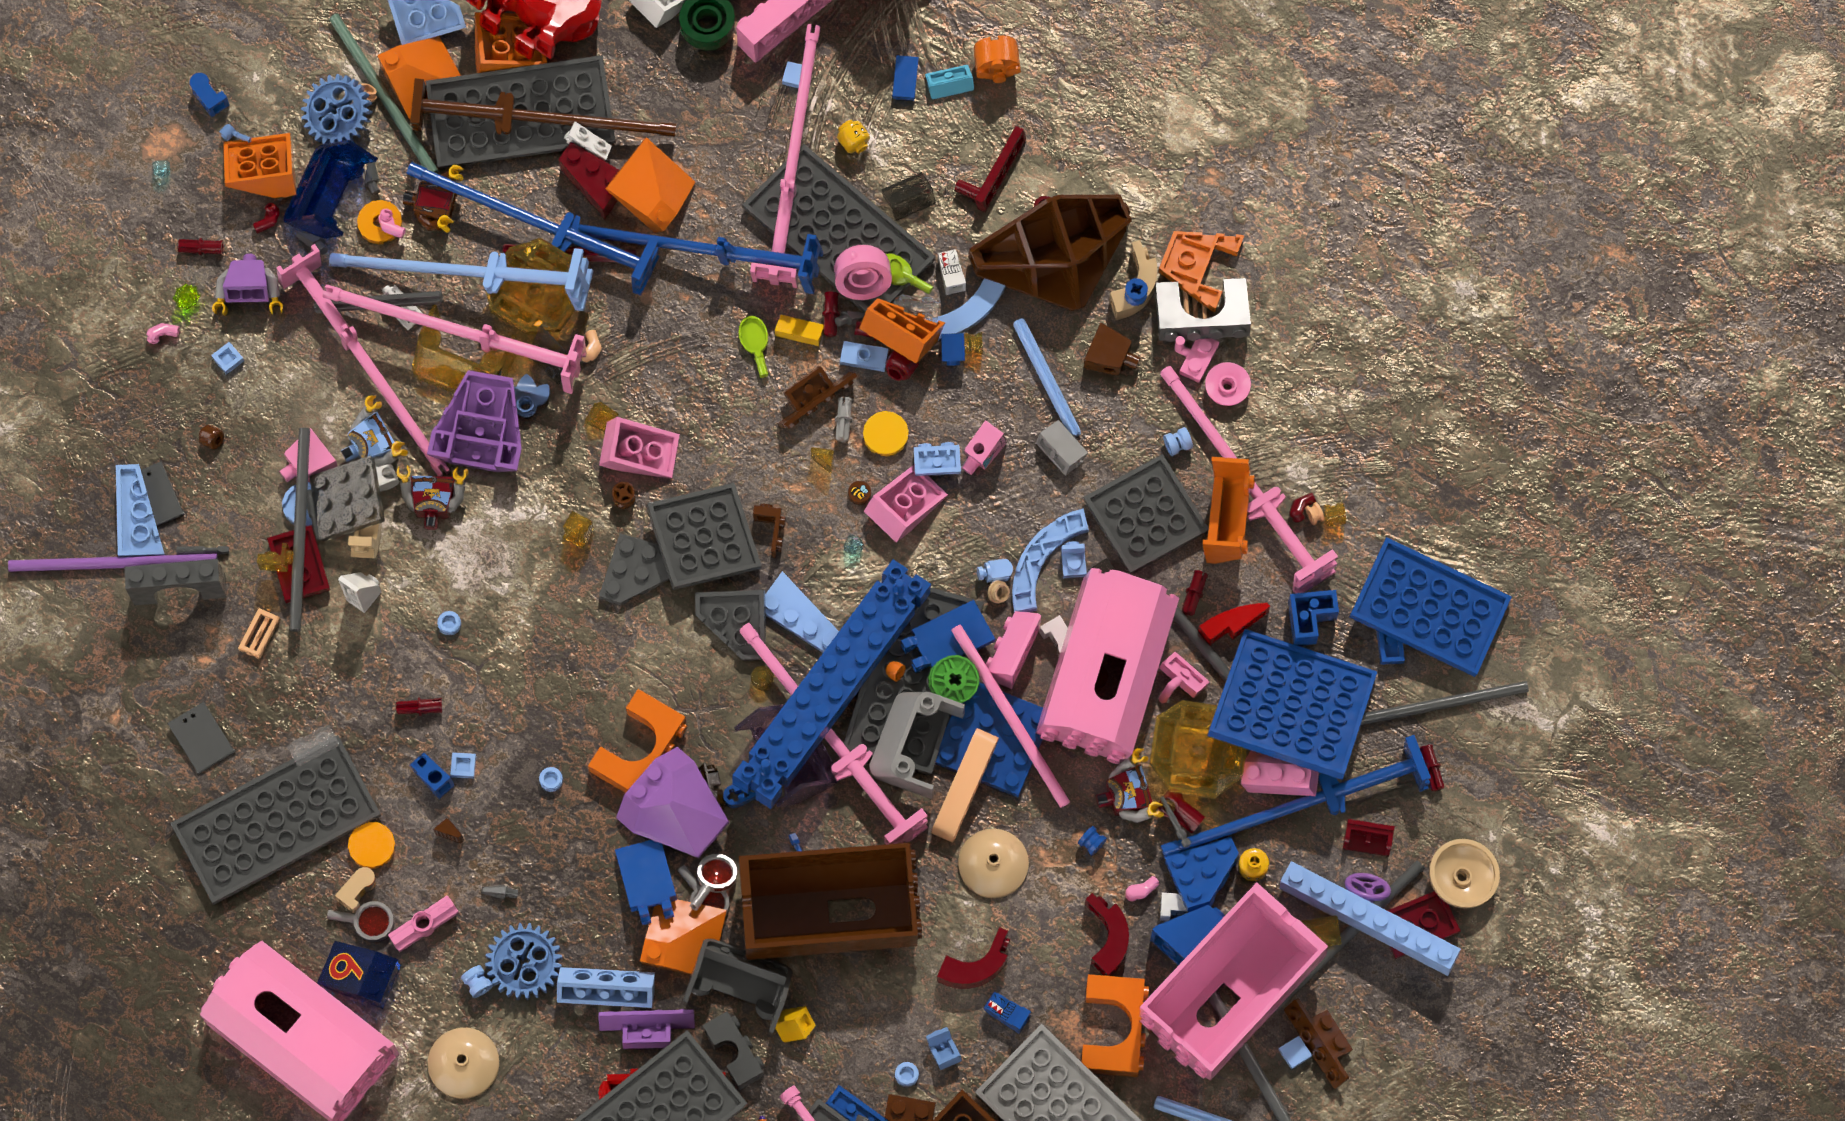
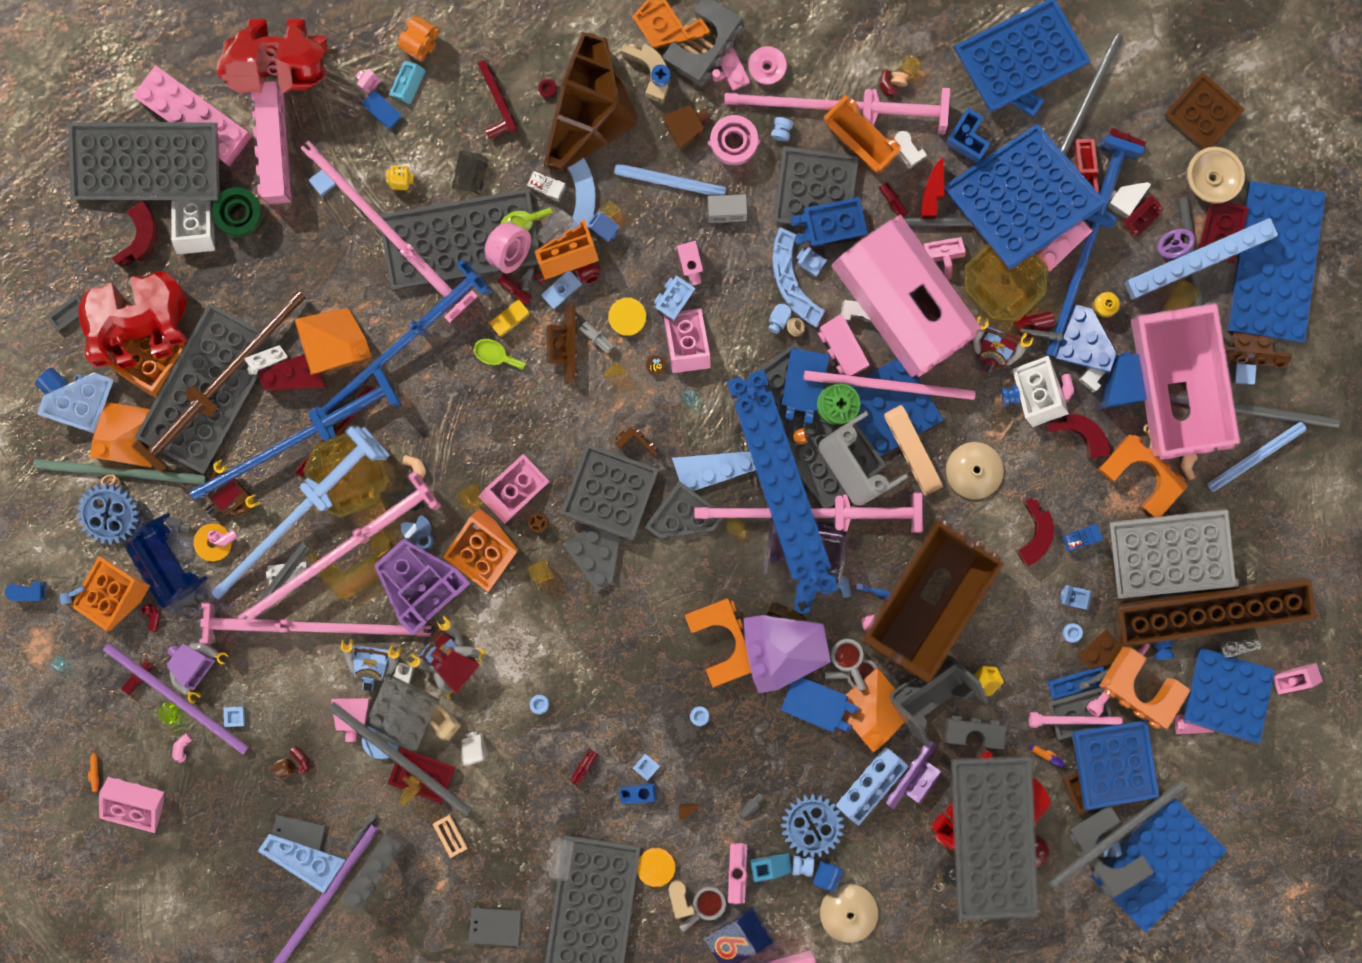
camera: 50 degrees left, 15 degrees up
none -> orange piece [88,753,99,792]
none -> bright pink slope [99,777,164,833]
none -> medium lavender piece [103,643,249,754]
none -> dark red arm [289,746,310,775]
none -> bright pink tile [355,69,381,95]
none -> dark red torso [430,646,487,699]
none -> orange slope [443,508,518,592]
none -> bright pink piece [708,115,761,166]
none -> dark azure slope [751,853,792,882]
none -> blue tile [790,197,868,247]
none -> blue piece [813,861,844,892]
none -> medium blue arm [832,574,852,598]
none -> white leg [894,131,927,169]
none -> white slope [1013,356,1069,427]
none -> red slope [1075,139,1099,194]
none -> white slope [1107,182,1151,219]
none -> reddish brown plate [1163,72,1245,150]
none -> light nougat arm [1180,454,1197,481]
none -> blue plate [1227,181,1326,343]

